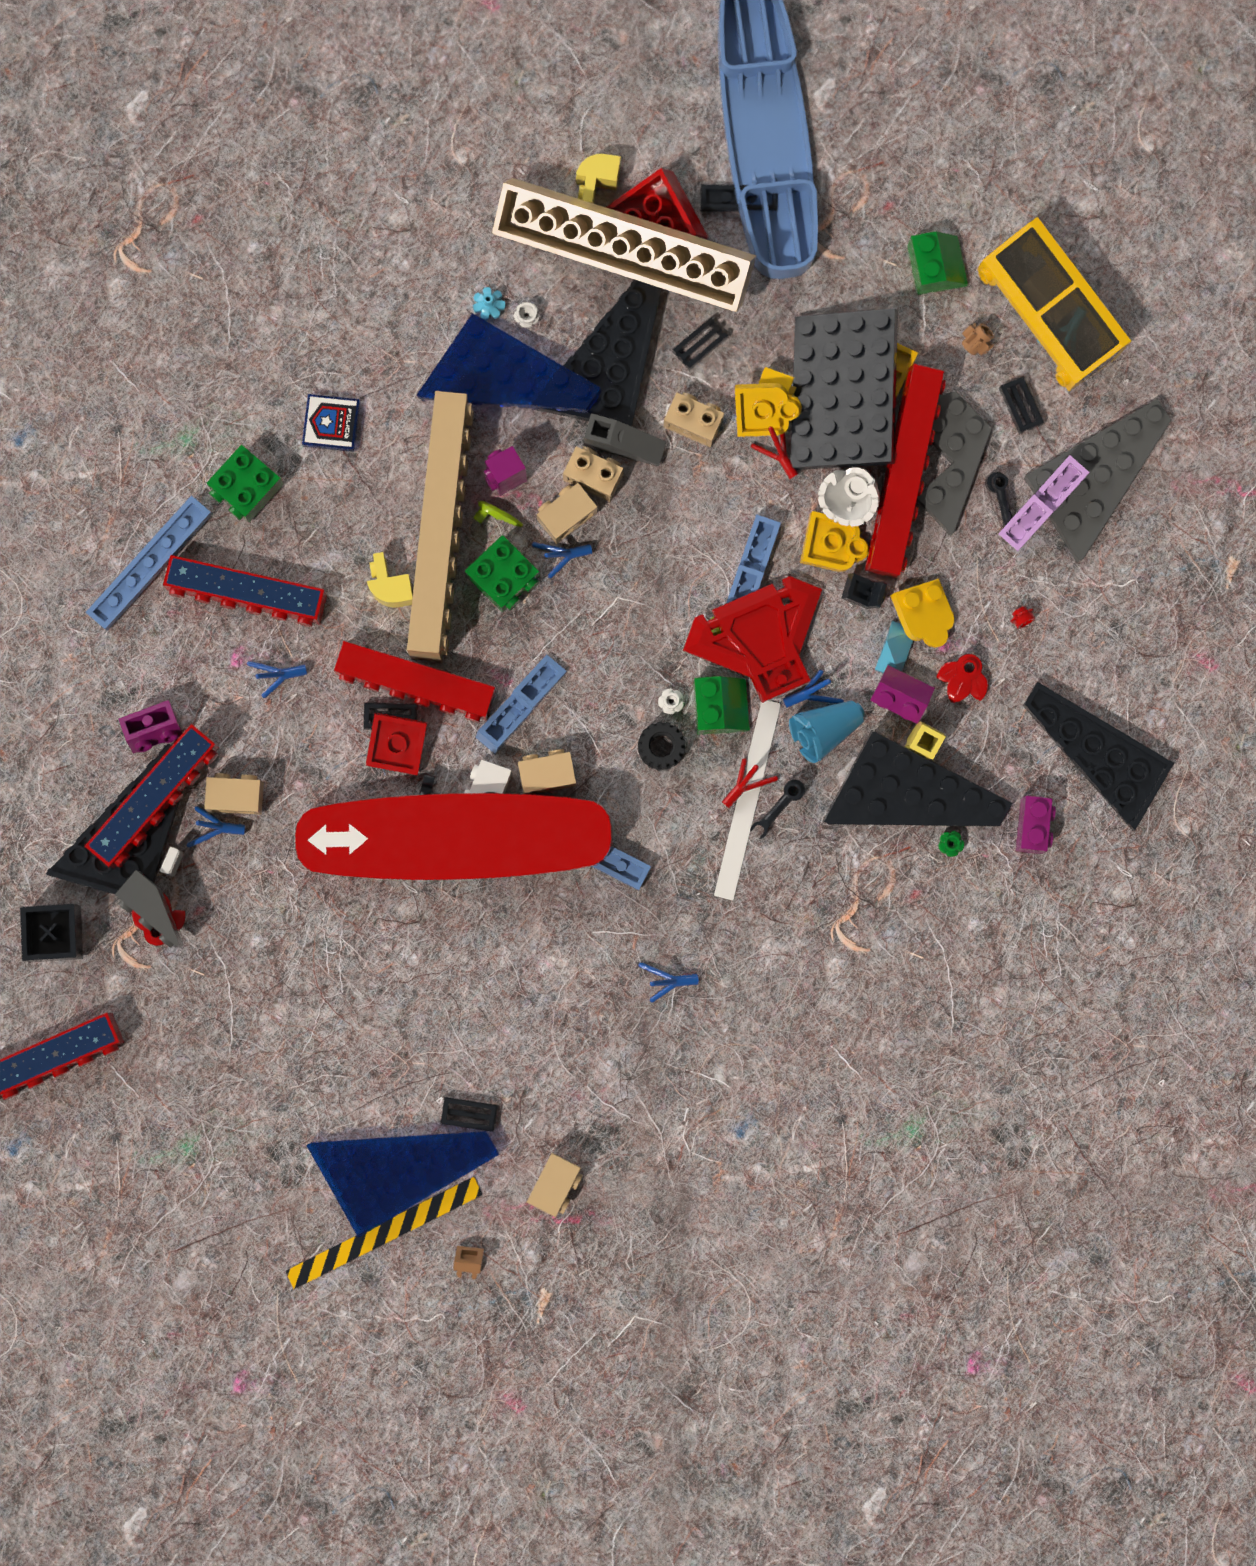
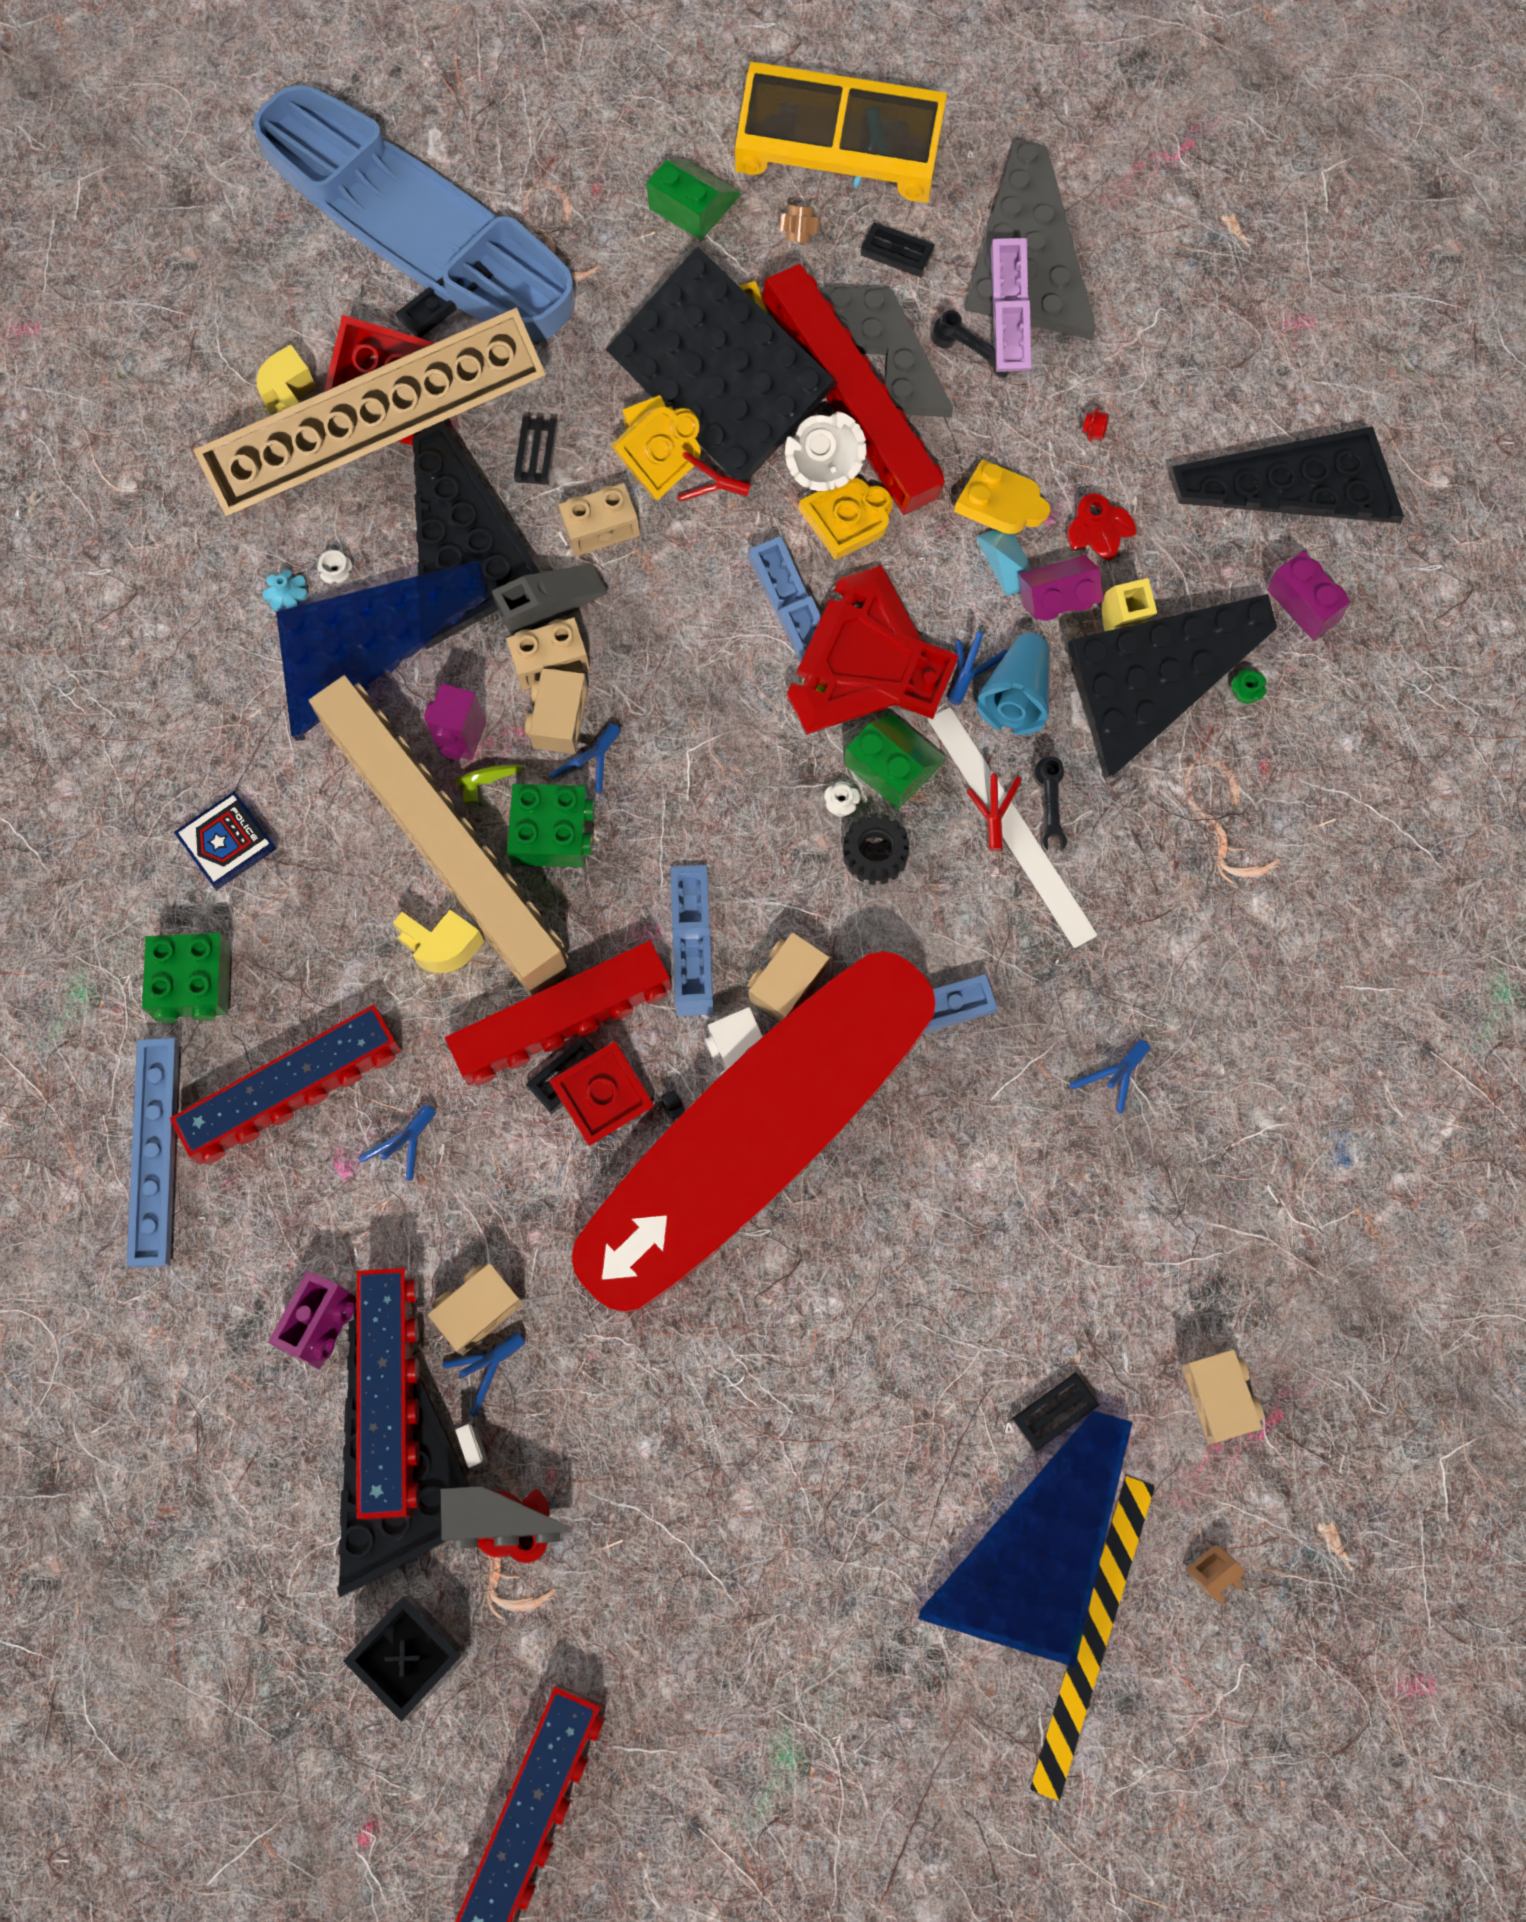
camera: 35 degrees left, 10 degrees down
black bracket [841,573,887,609] -> none

